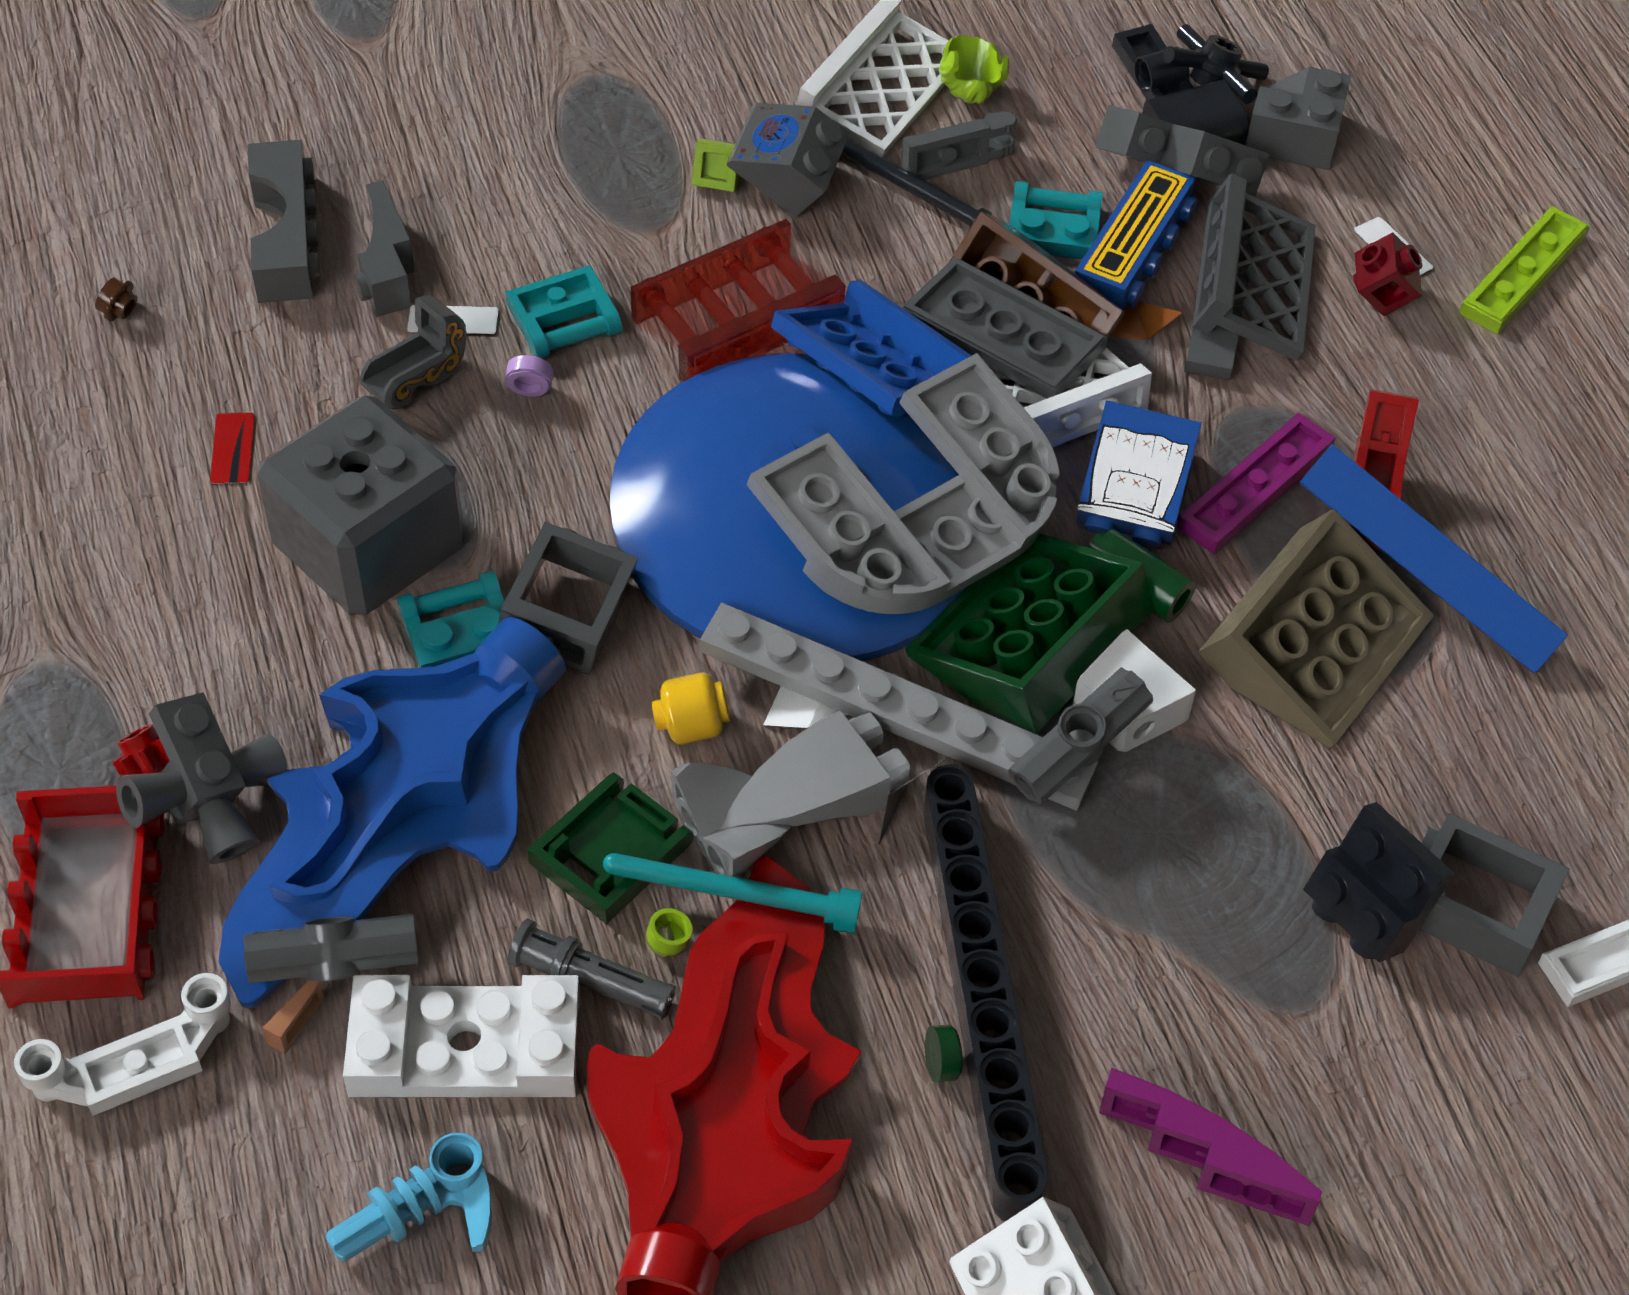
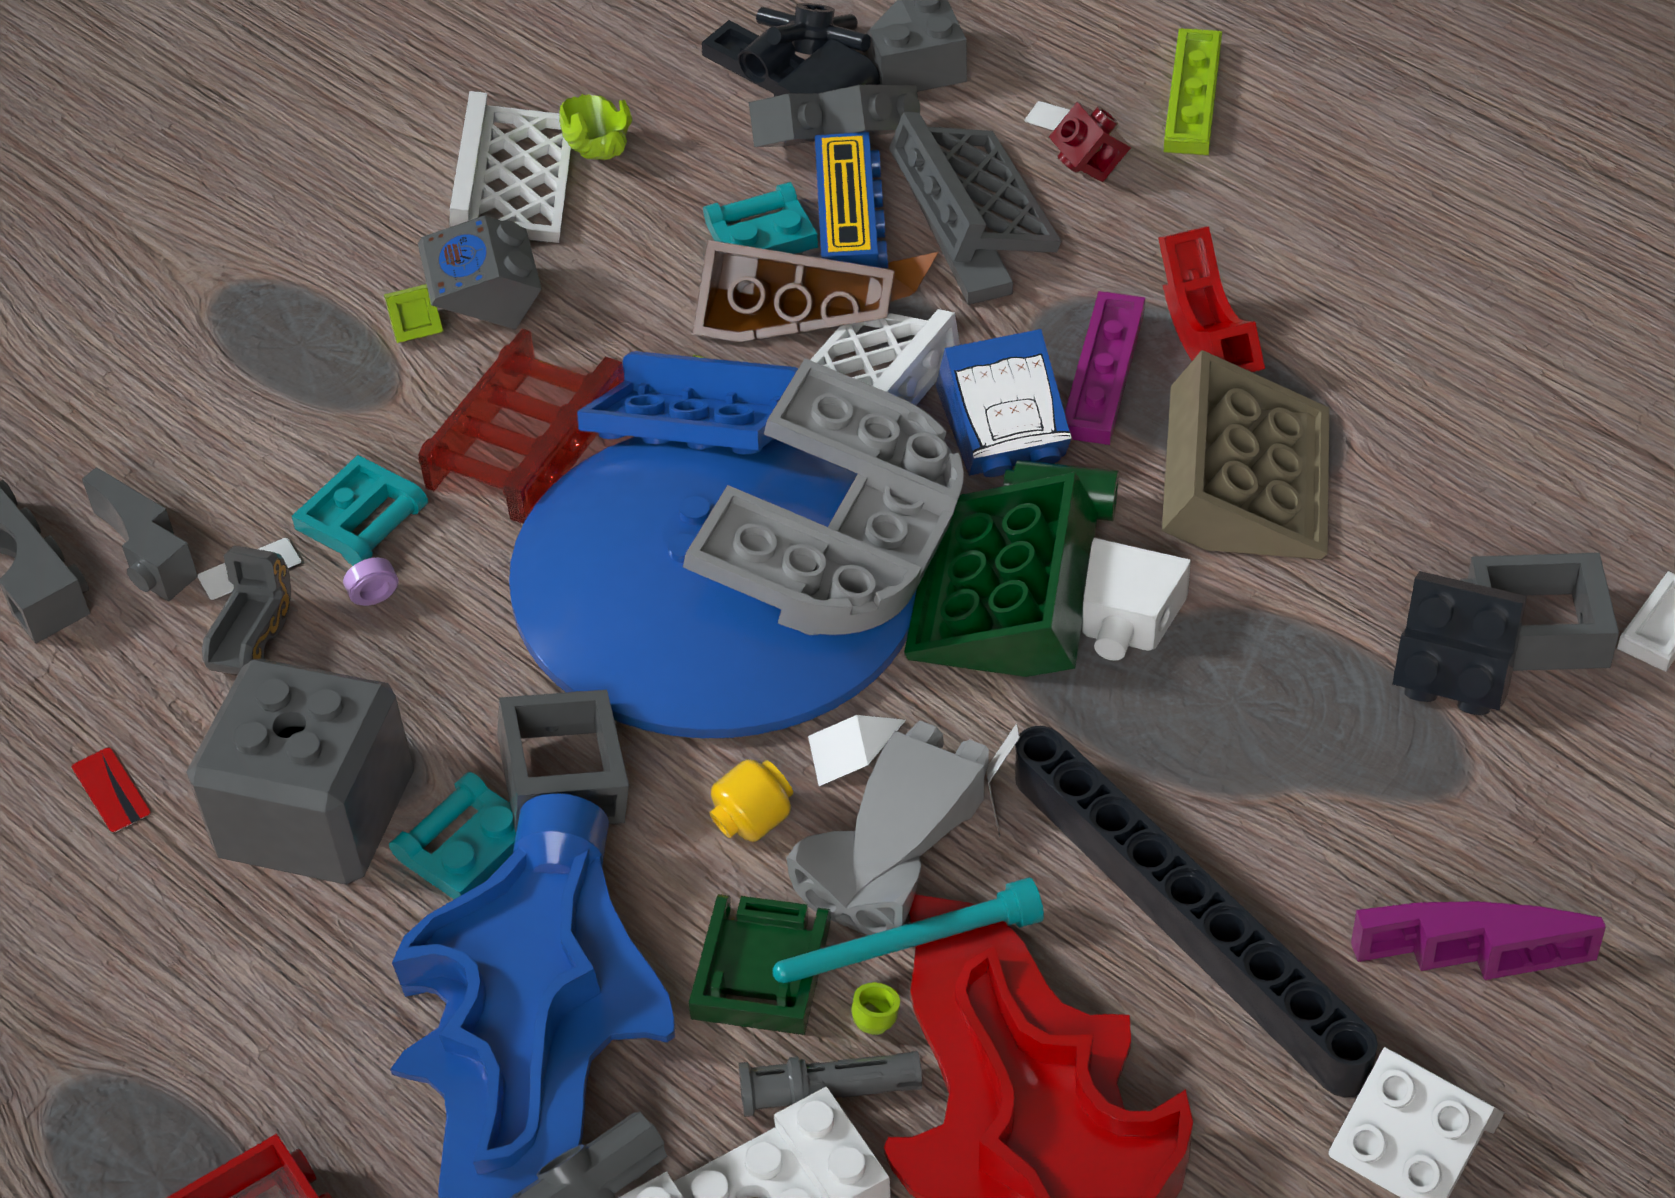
camera: 25 degrees left, 5 degrees down
red gear [112,724,169,776] -> none
dark grey brick [116,692,287,864] -> none
light grey plate [699,602,1098,811] -> none
black bar [841,139,992,230] -> none
dark grey hinge [902,111,1017,180] -> none
dark grey tile [902,257,1107,399] -> none
dark green tile [925,1024,963,1083] -> none
dark grey piece [1008,667,1153,805] -> none
blue tile [1299,444,1568,674] -> none

